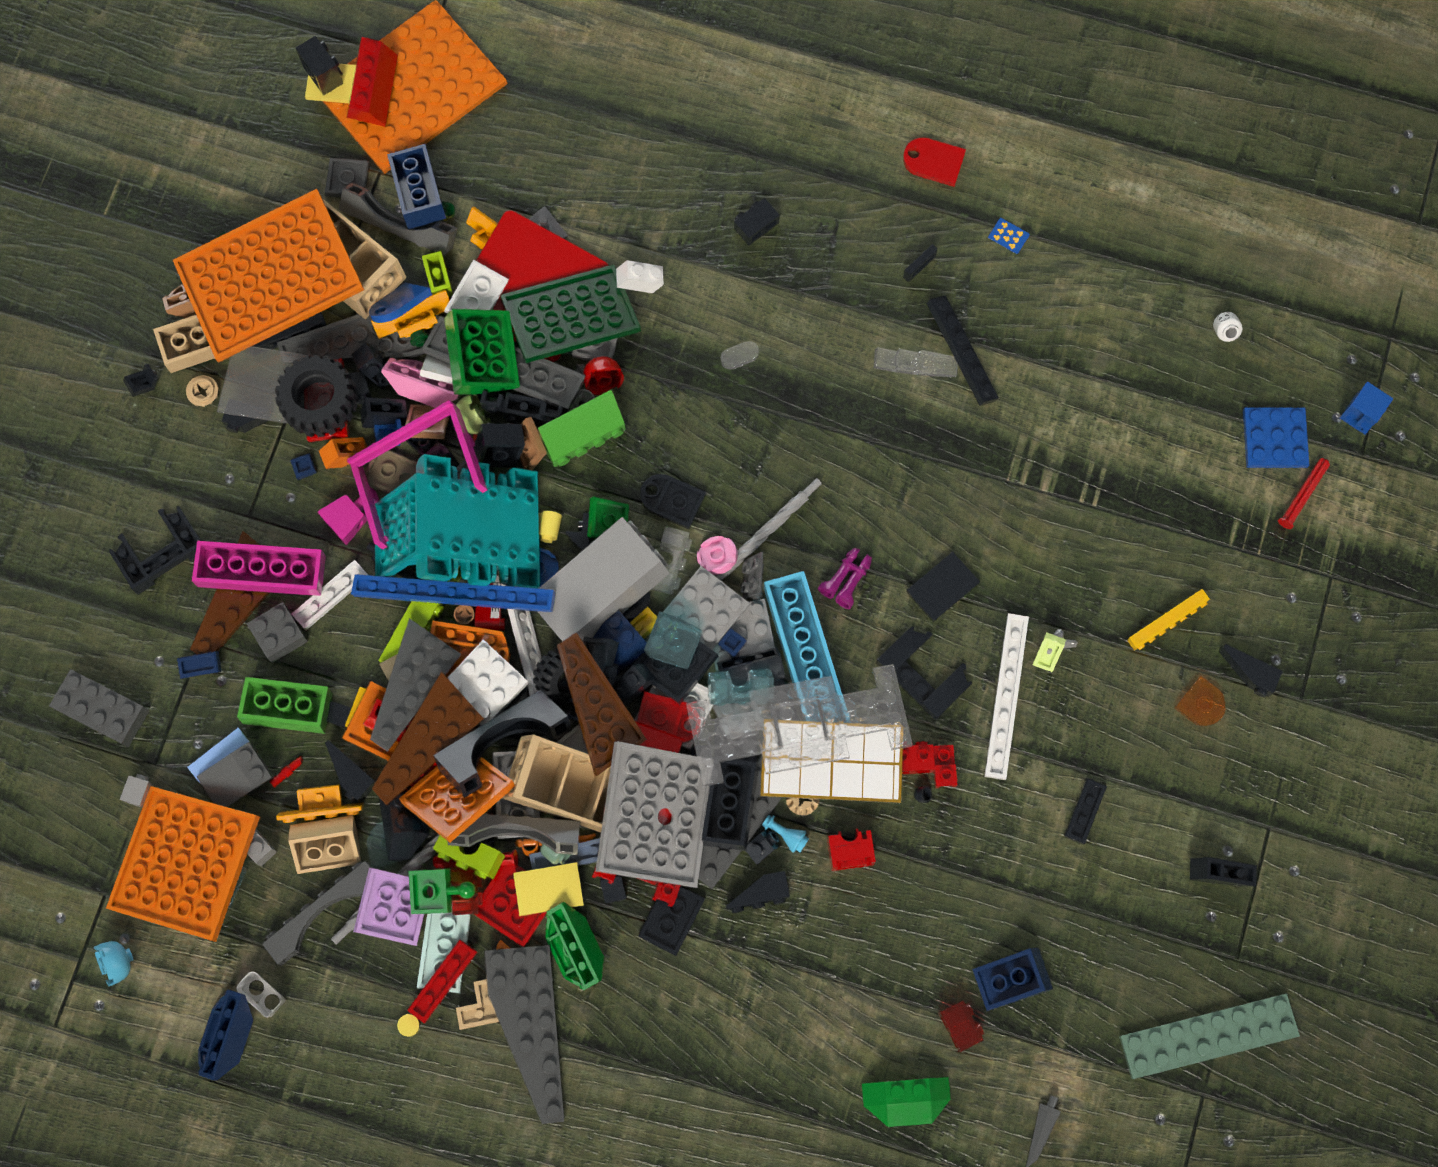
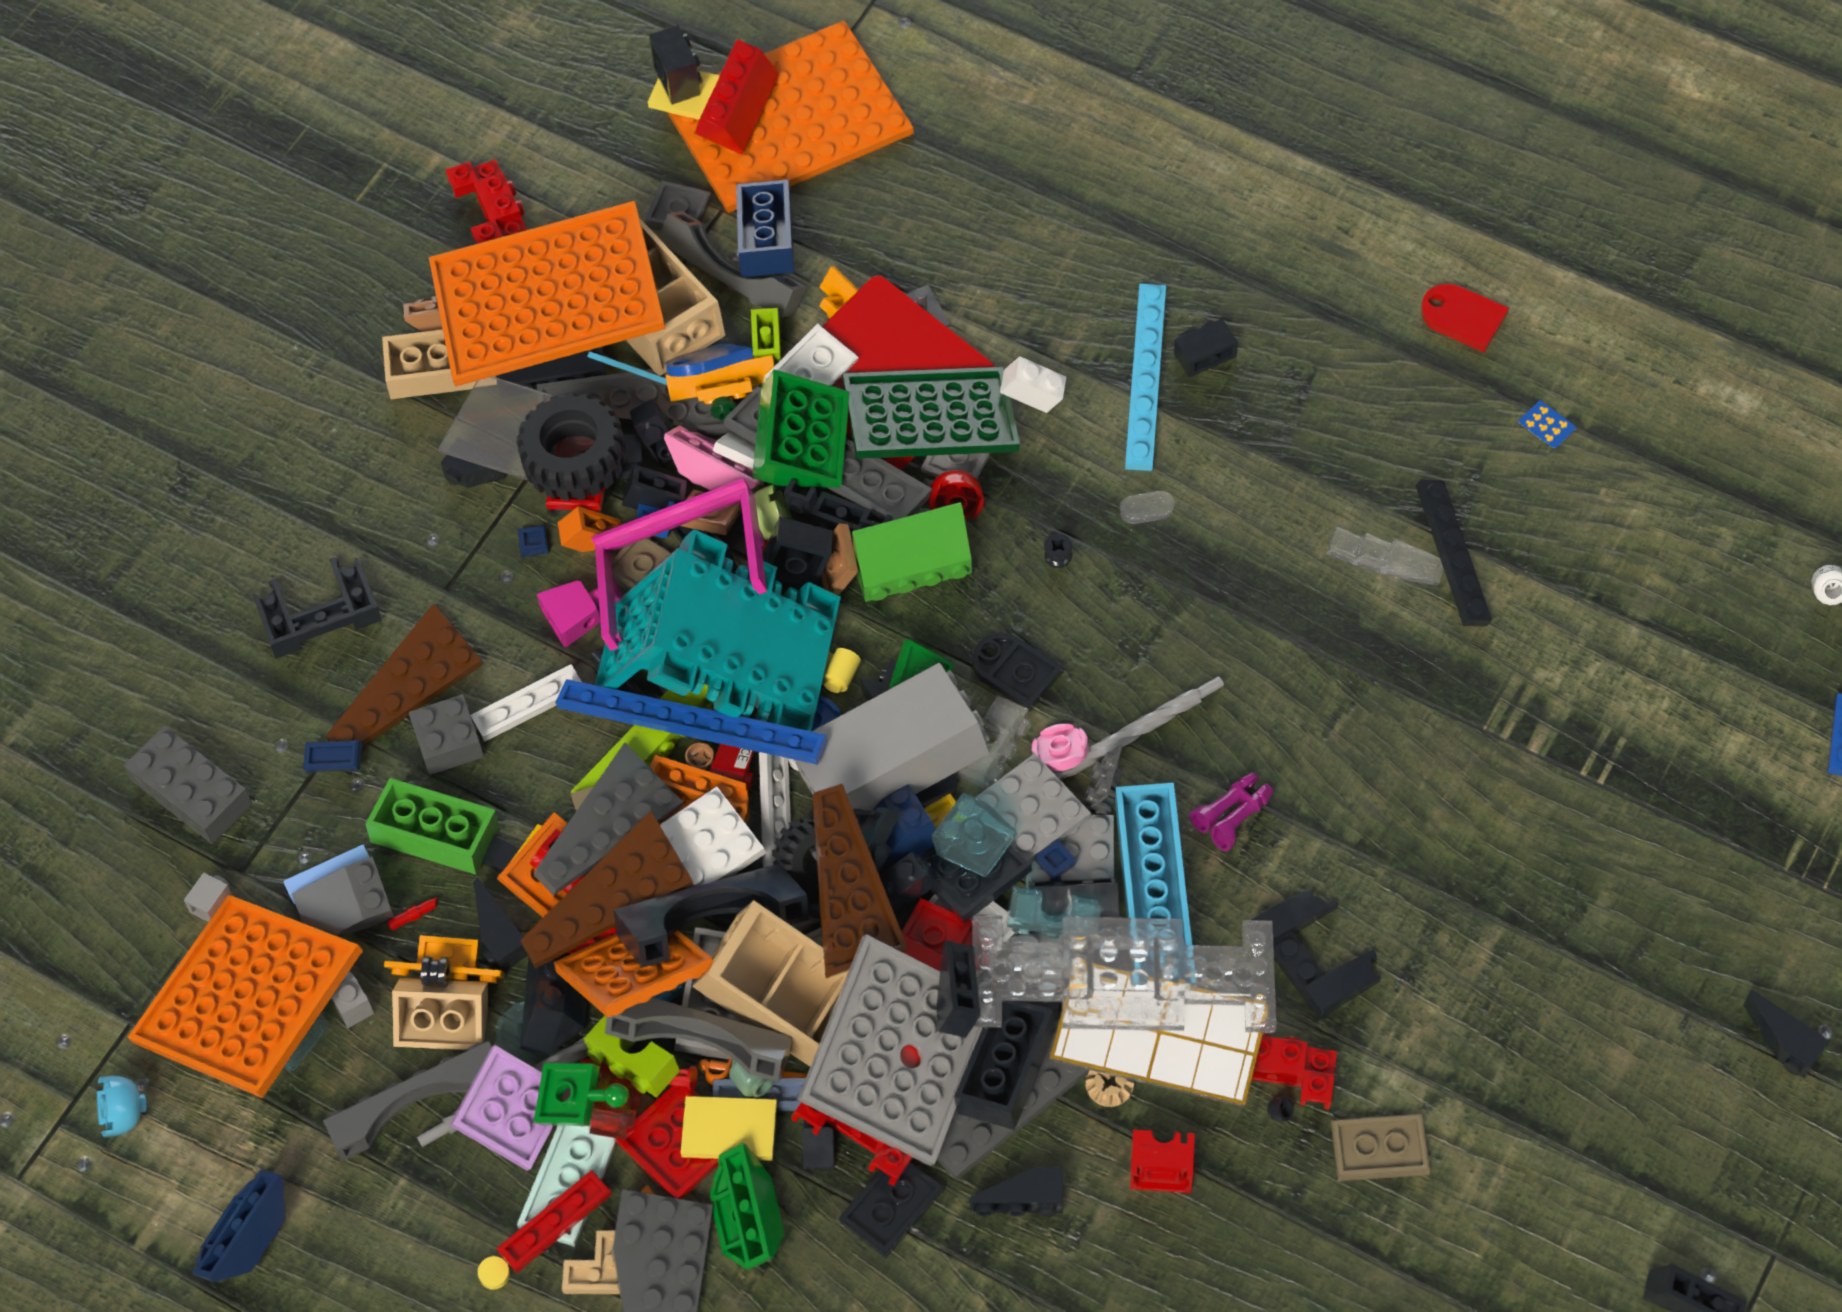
camera: 15 degrees right, 15 degrees down
black bracket [123,364,158,397] -> none
tan gear [186,375,219,407] -> none
dark pink brick [192,541,326,596] -> none
white piece [237,972,286,1018] -> none
dark green plate [442,201,455,221] -> none
black bracket [746,829,782,864] -> none
medium azure piece [762,815,809,853] -> none
black tile [903,244,938,282] -> none
black tile [906,552,980,622] -> none
white plate [984,613,1029,780] -> none
yellowish green piece [1033,629,1078,672] -> none
black tile [1064,778,1107,845] -> none
yellow piece [1127,589,1210,651] -> none
clear orange tile [1174,676,1226,726] -> none
none -> black wheel [421,956,451,987]
none -> red bracket [445,159,527,244]
none -> medium azure piece [587,351,667,385]
none -> black slope [936,940,981,1038]
none -> black wheel [1044,533,1072,568]
none -> medium azure plate [1125,284,1166,471]
none -> dark tan tile [1330,1114,1430,1181]

